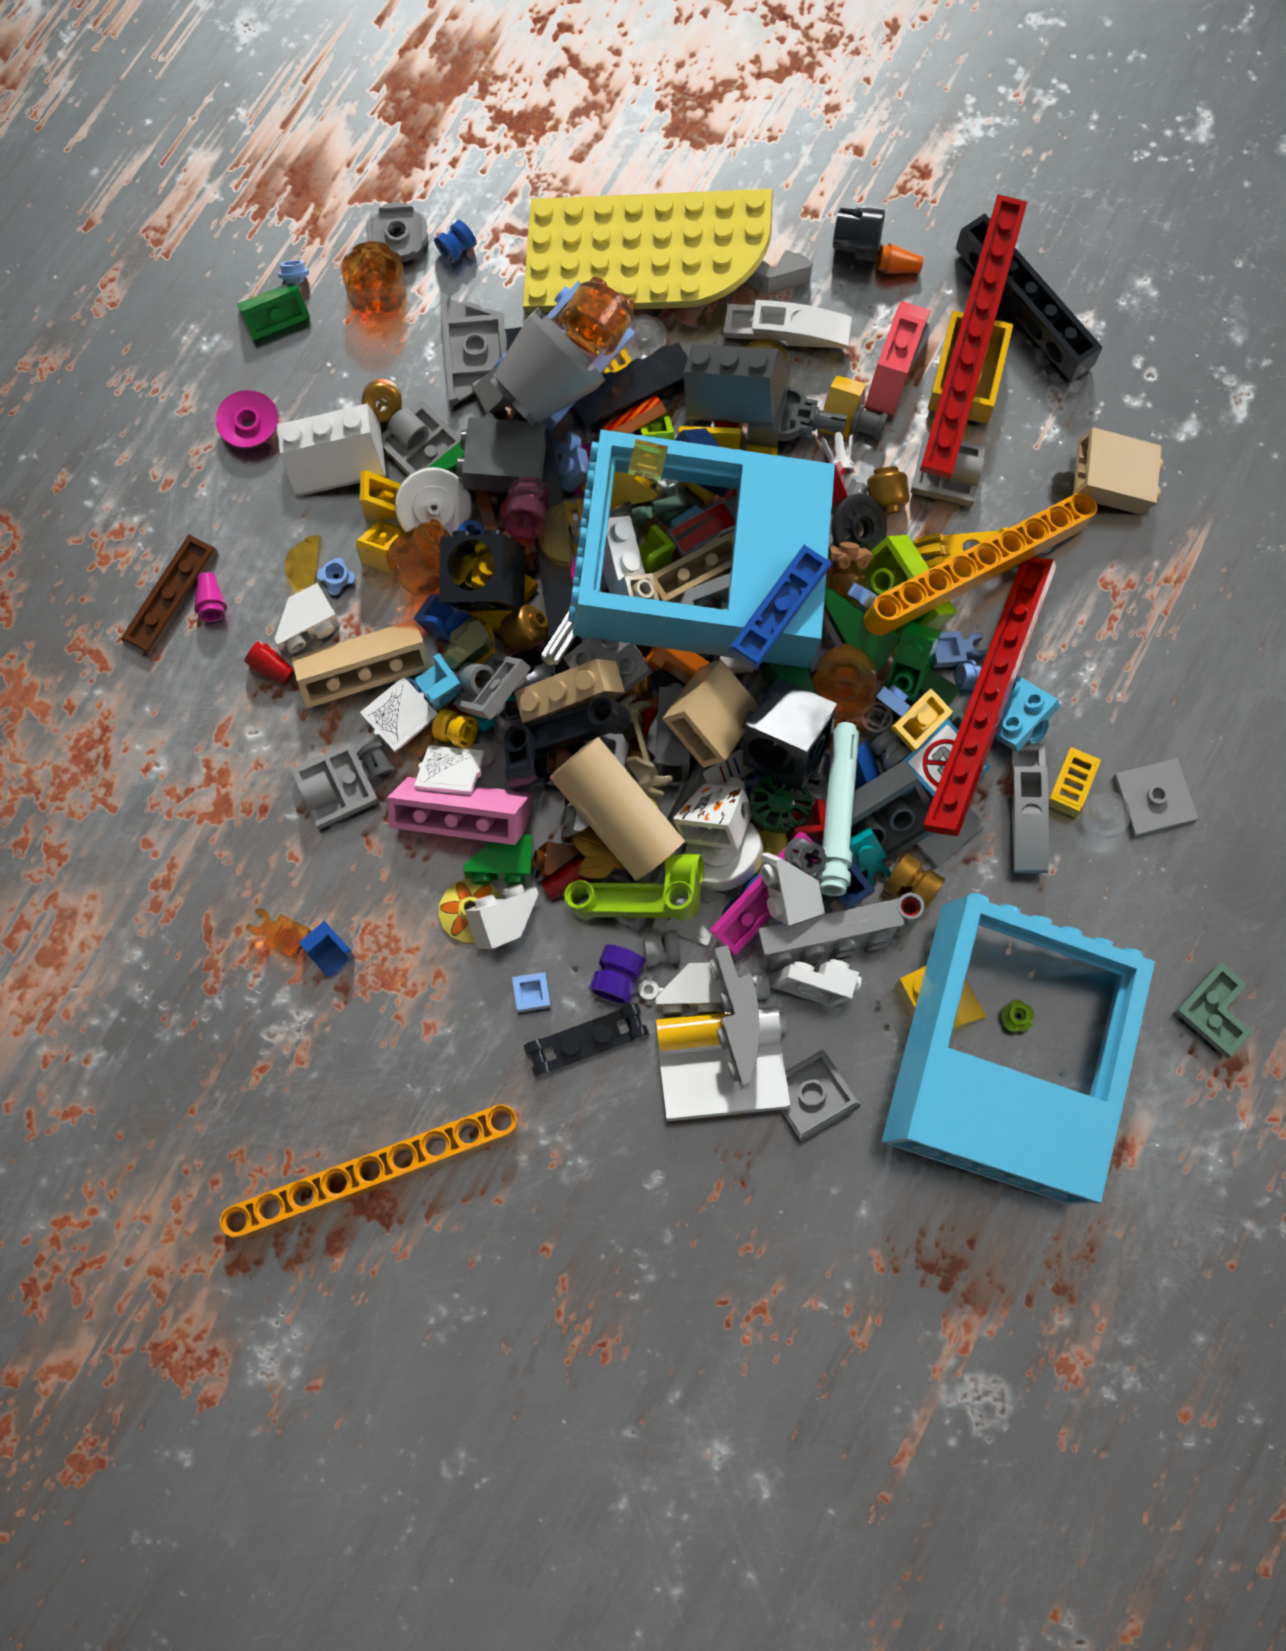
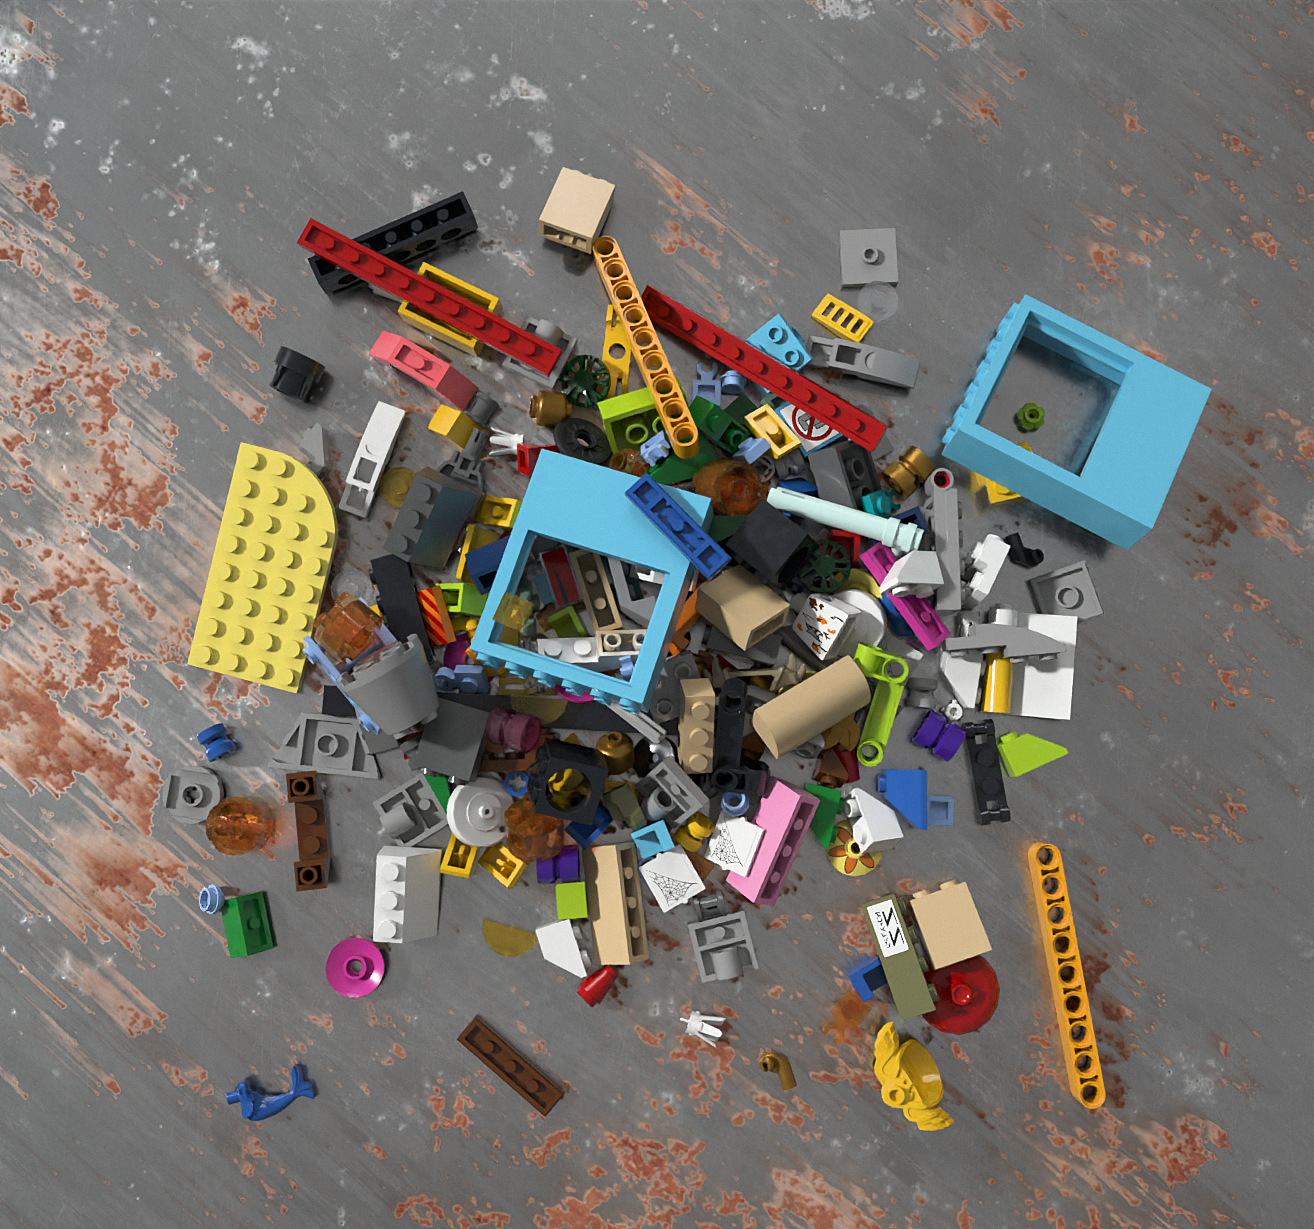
camera: 75 degrees left, 10 degrees up
dark pink cone [194,572,227,622] -> none
light blue plate [317,558,355,595] -> none
pearl gold head [361,378,403,423] -> none
dark grey bush [784,838,827,874] -> none
medium nougat piece [828,542,873,569] -> none
orange cone [876,243,923,274] -> none
sand green plate [1175,962,1252,1059] -> none
none -> blue animal [226,1064,316,1121]
none -> reddish brown slope [286,770,331,892]
none -> dark purple wheel [536,845,580,884]
none -> lime panel [556,880,589,920]
none -> dark green wheel [559,355,611,408]
none -> white piece [680,1010,726,1048]
none -> light blue plate [720,792,750,817]
none -> pearl gold arm [759,1052,797,1090]
none -> olive brick [861,892,939,1021]
none -> yellow piece [874,1021,954,1131]
none -> blue slope [877,769,927,830]
none -> tan brick [908,879,992,971]
none -> red hat [922,955,1000,1035]
none -> lime slope [997,731,1068,777]
none -> black arm [1005,532,1044,567]

